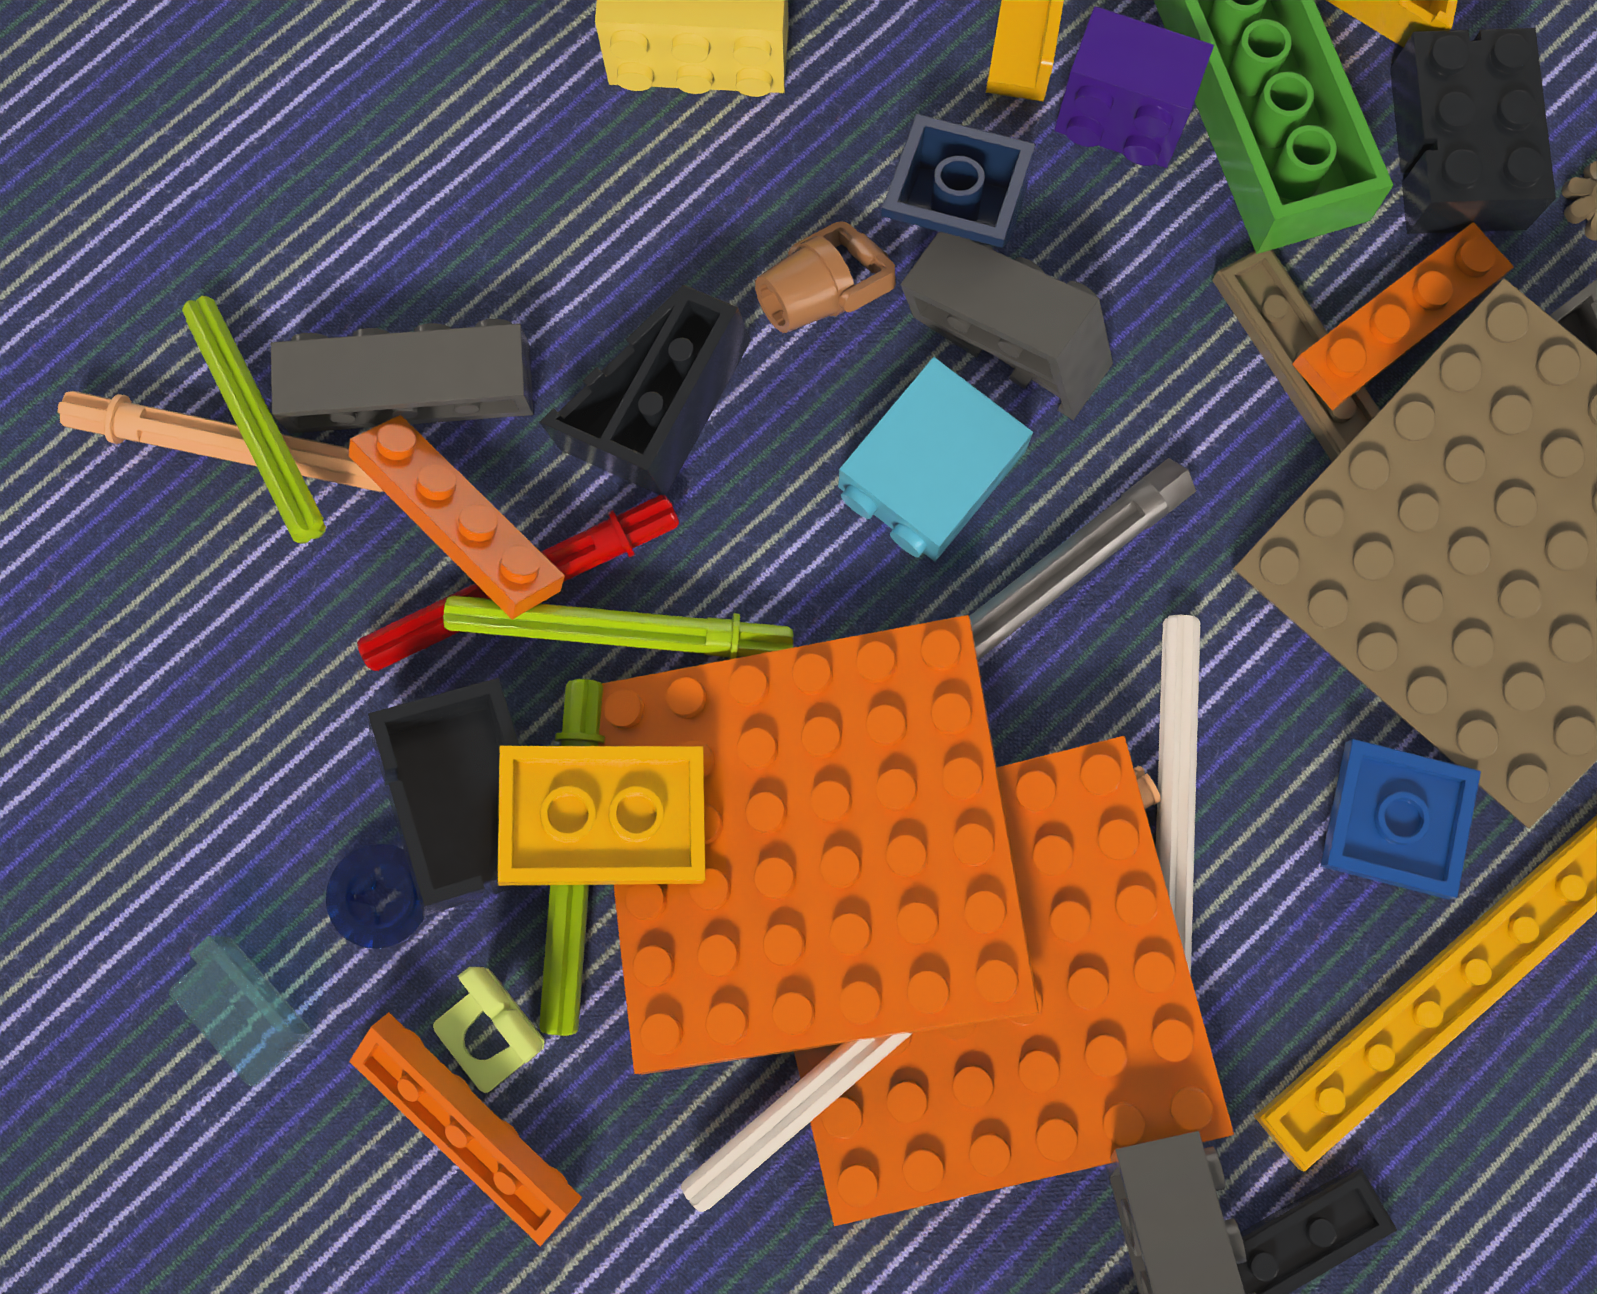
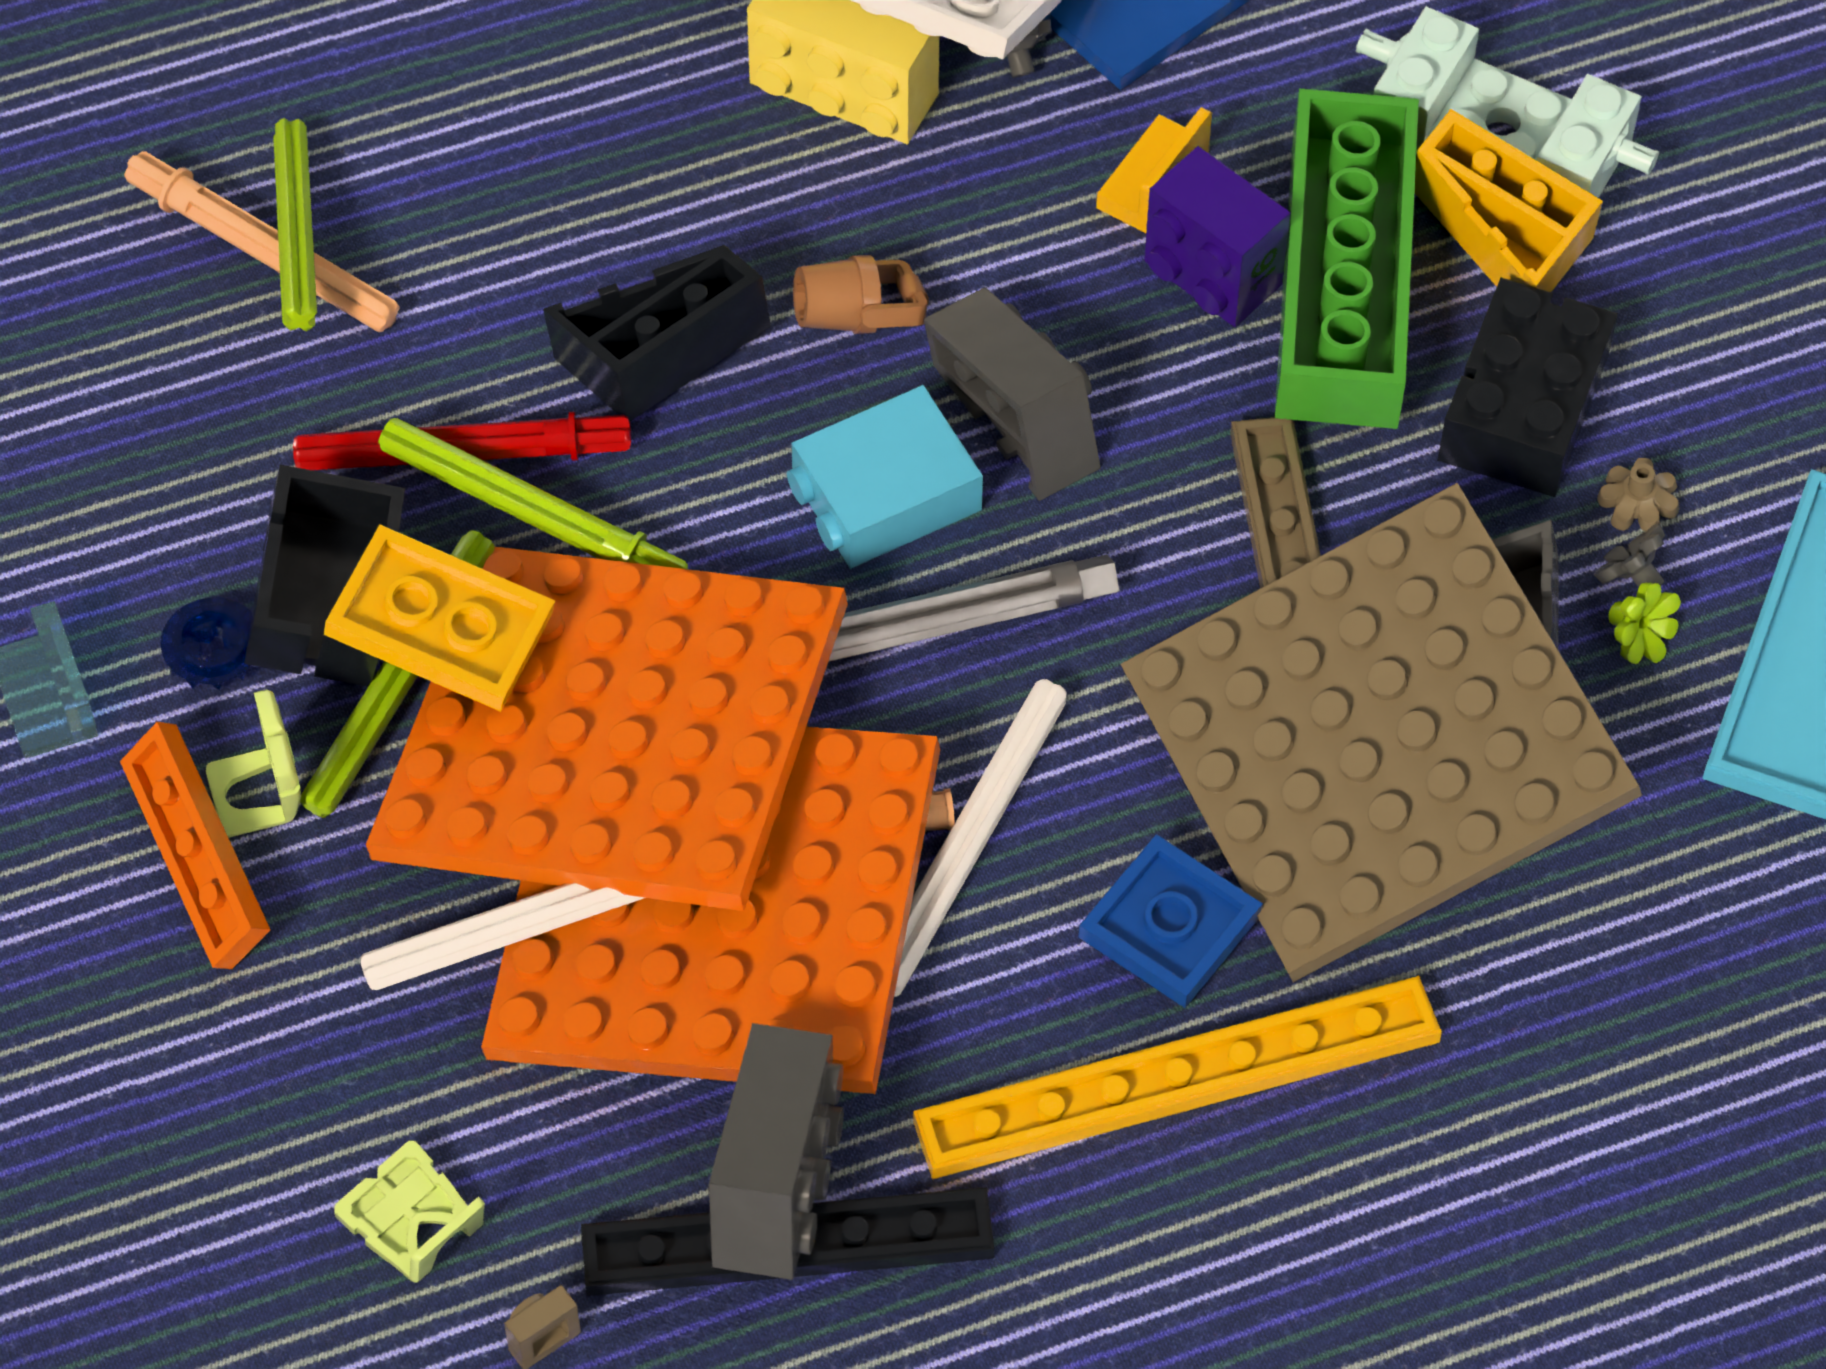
camera: 20 degrees right, 20 degrees down
dark grey brick [271,319,534,434] -> none
orange plate [348,415,565,620] -> none
dark blue slope [881,114,1036,248] -> none
orange plate [1292,222,1514,411] -> none

